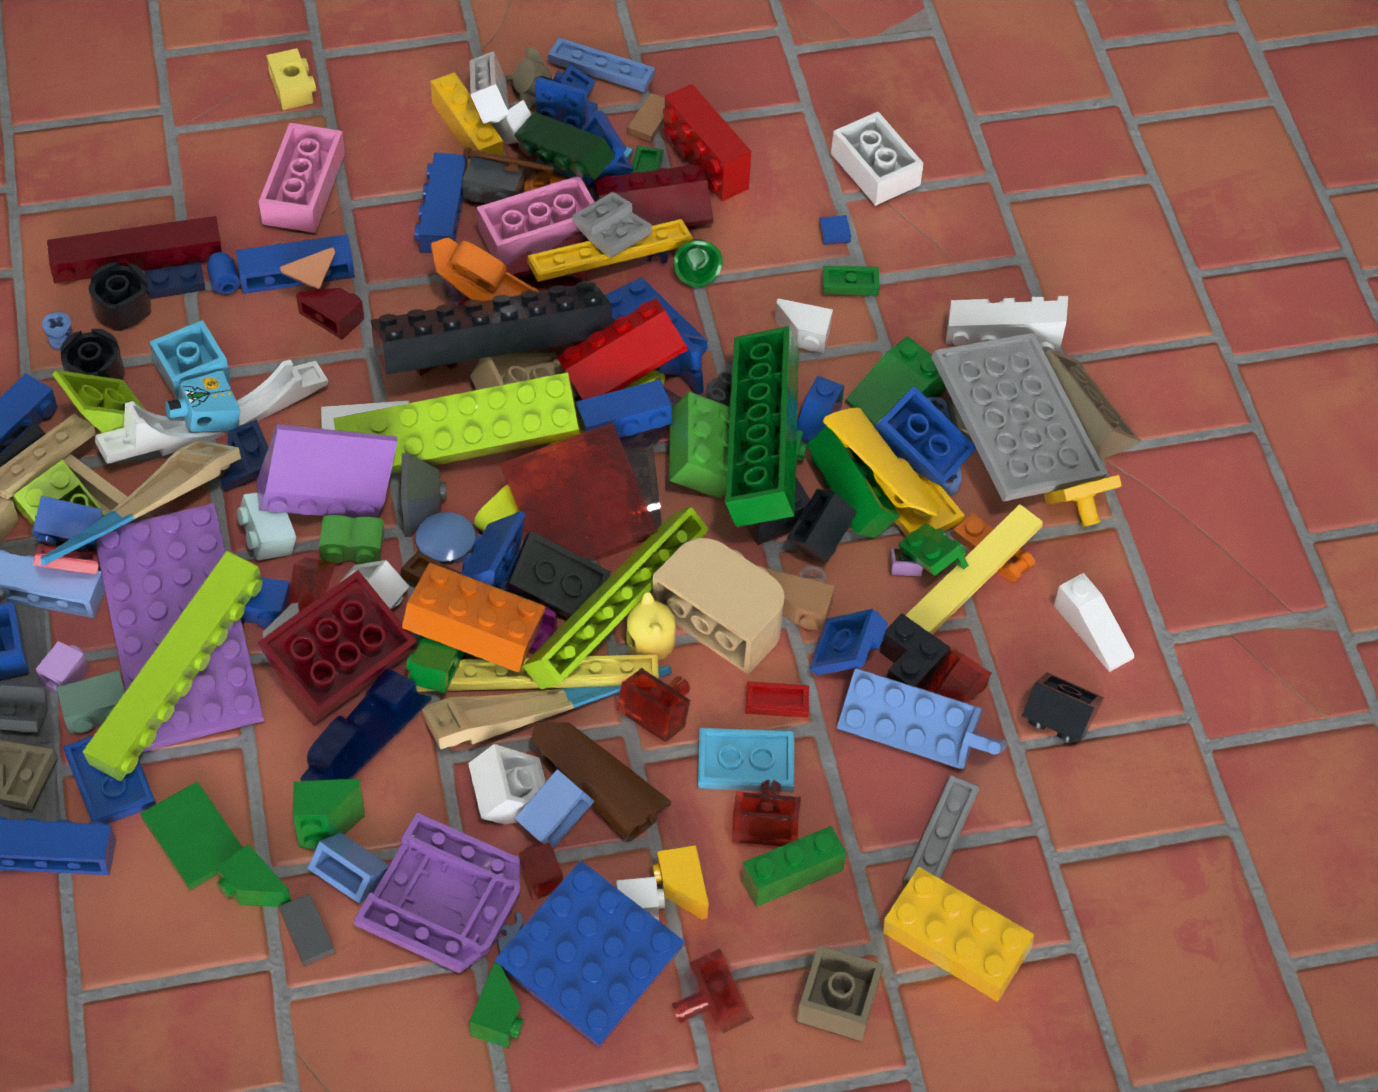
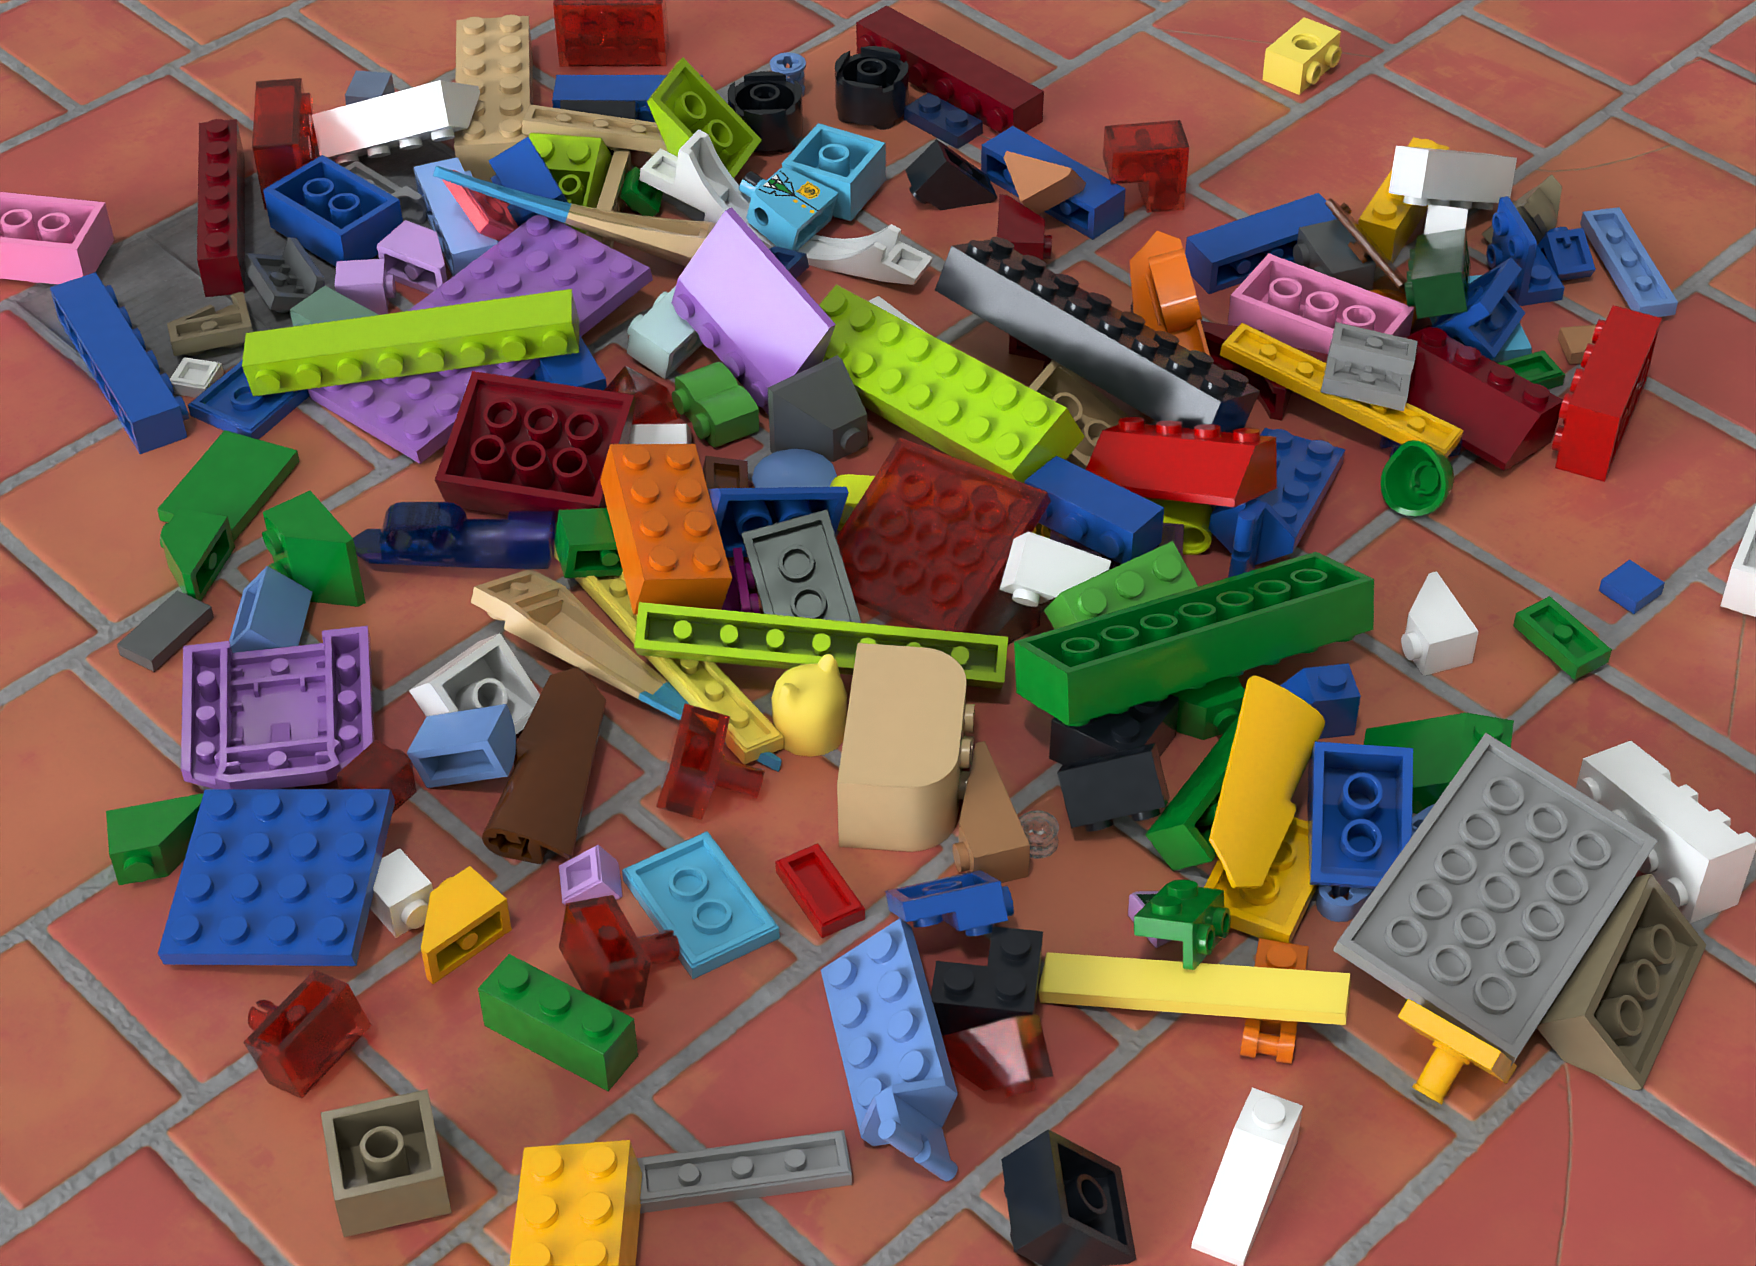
camera: 60 degrees right, 10 degrees down
blue brick [207,252,241,294] -> none
bright pink brick [259,123,345,233] -> none
none -> white tile [170,357,224,398]
none -> lavender slope [377,220,447,294]
none -> lavender slope [559,845,622,906]
none -> green plate [620,166,663,217]
none -> black slope [905,139,997,210]
none -> white slope [999,531,1111,607]
none -> clear red brick [1103,120,1189,213]

